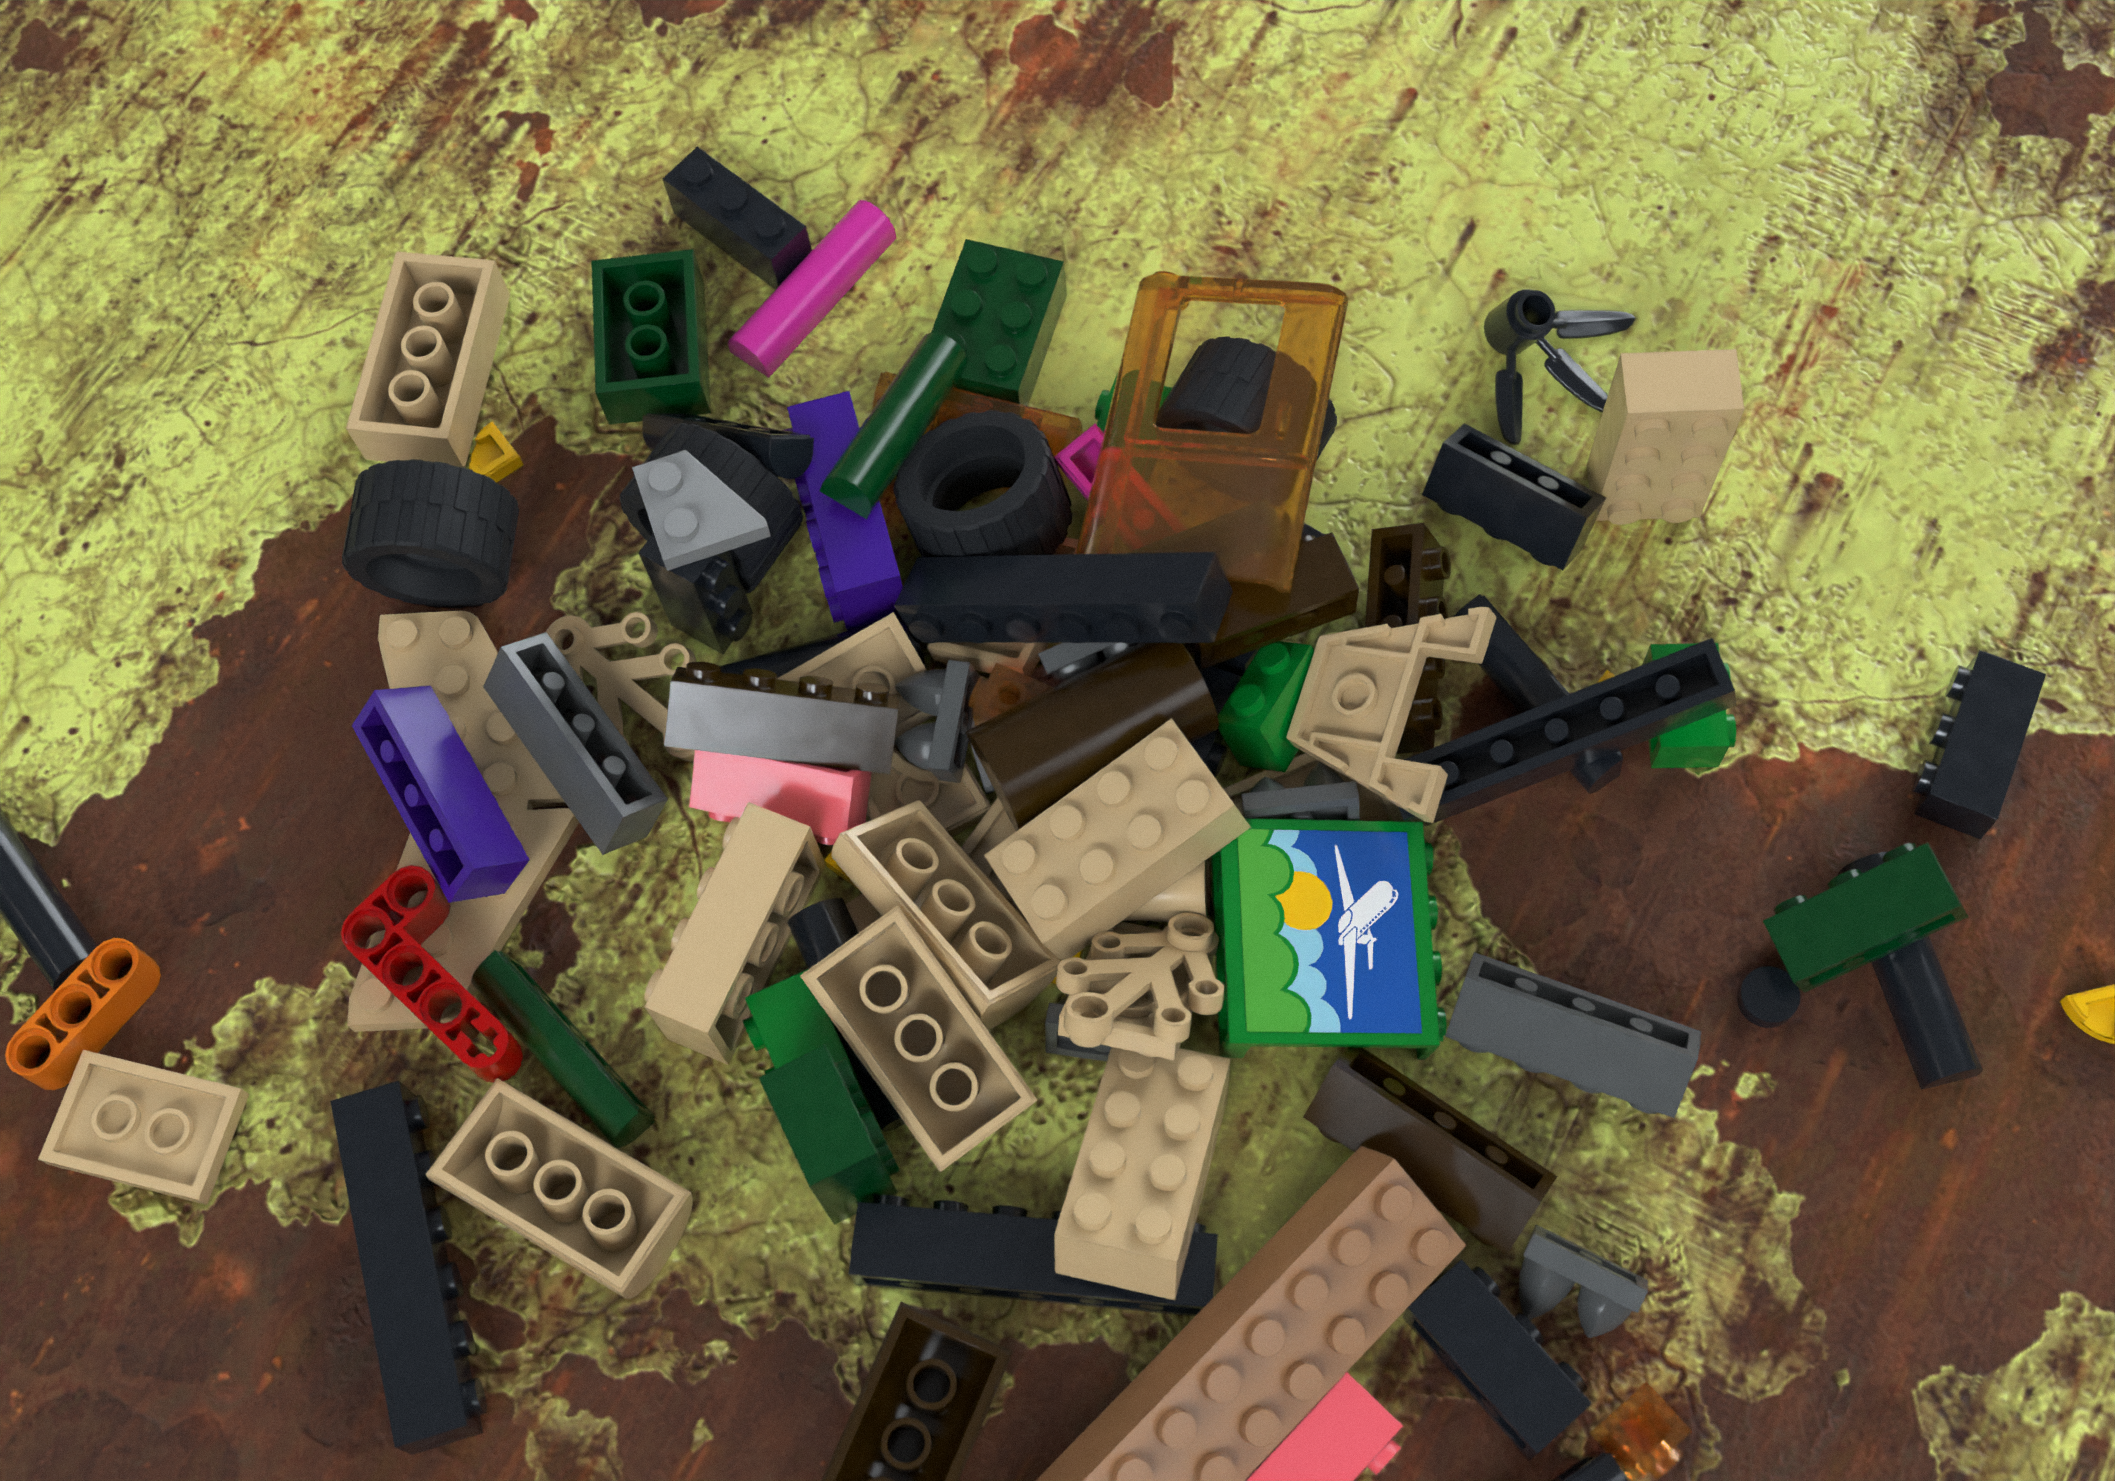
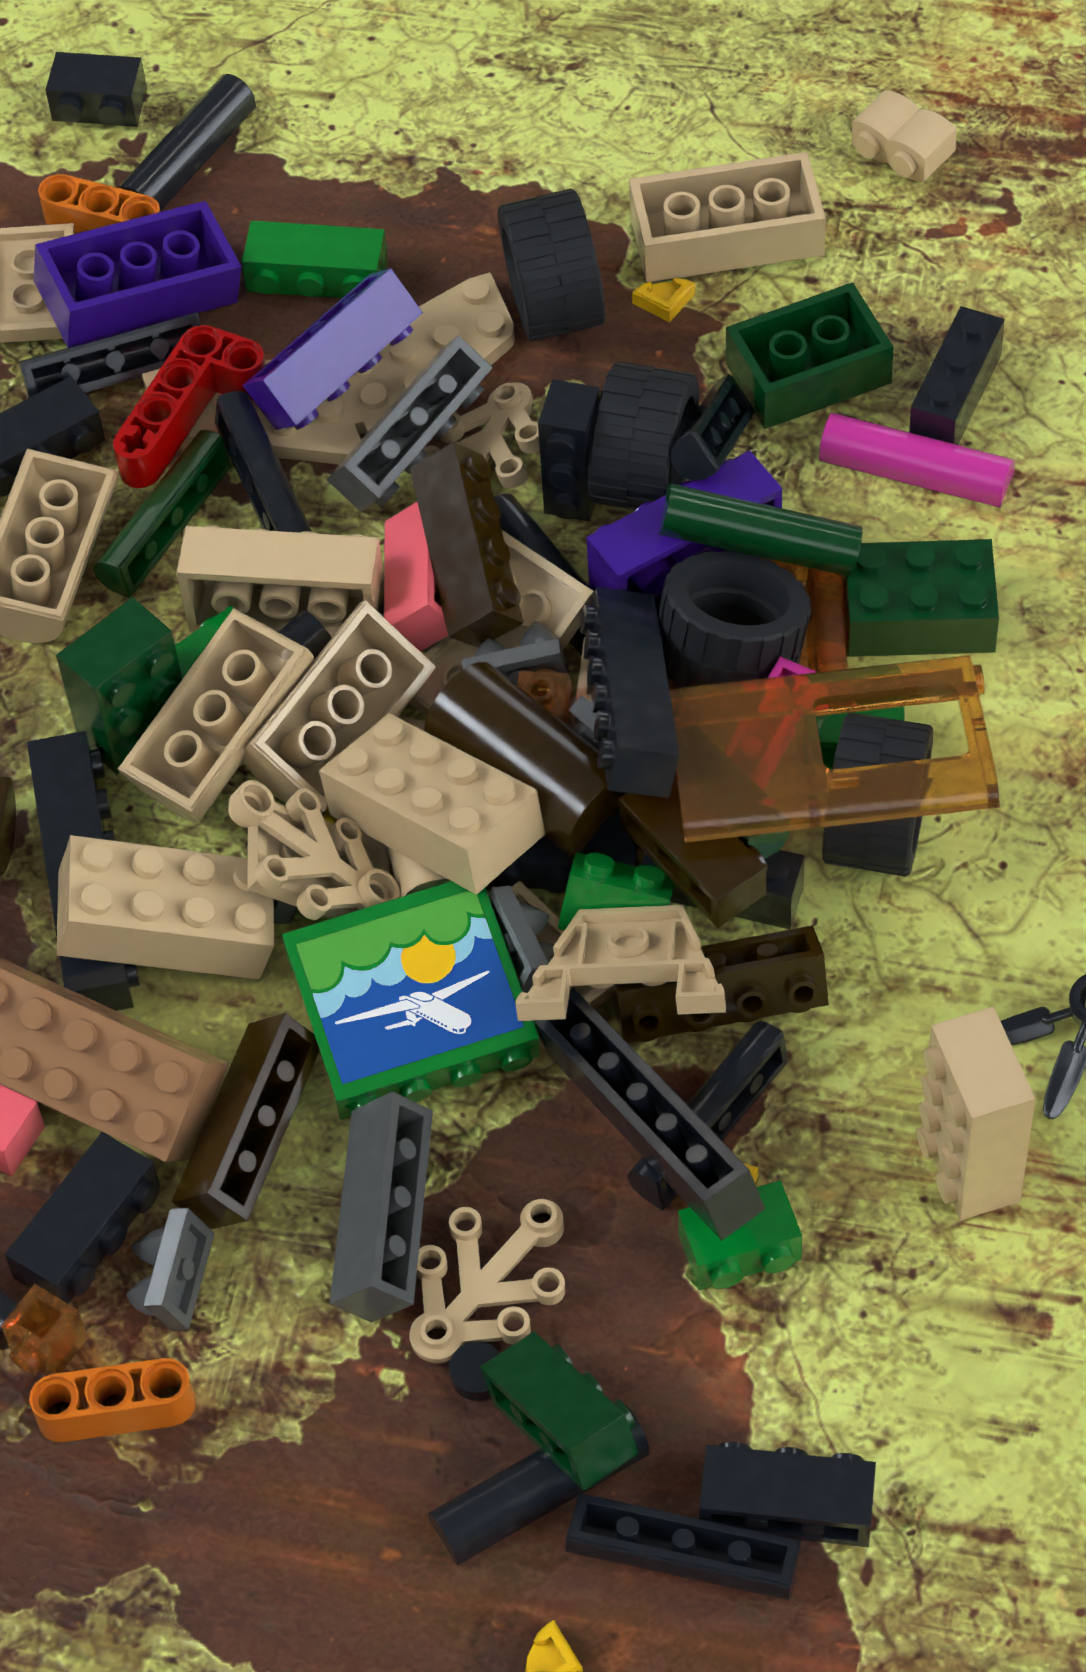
camera: 70 degrees right, 10 degrees down
light grey wing [632,450,771,571] -> none
black brick [1422,423,1606,571] -> none
none -> black brick [18,312,201,398]
none -> orange beam [29,1358,196,1442]
none -> dark purple brick [33,201,241,348]
none -> black brick [215,391,312,533]
none -> green brick [242,220,388,298]
none -> tan plant [410,1199,566,1363]
none -> black brick [565,1493,801,1600]
none -> tan brick [852,90,956,182]

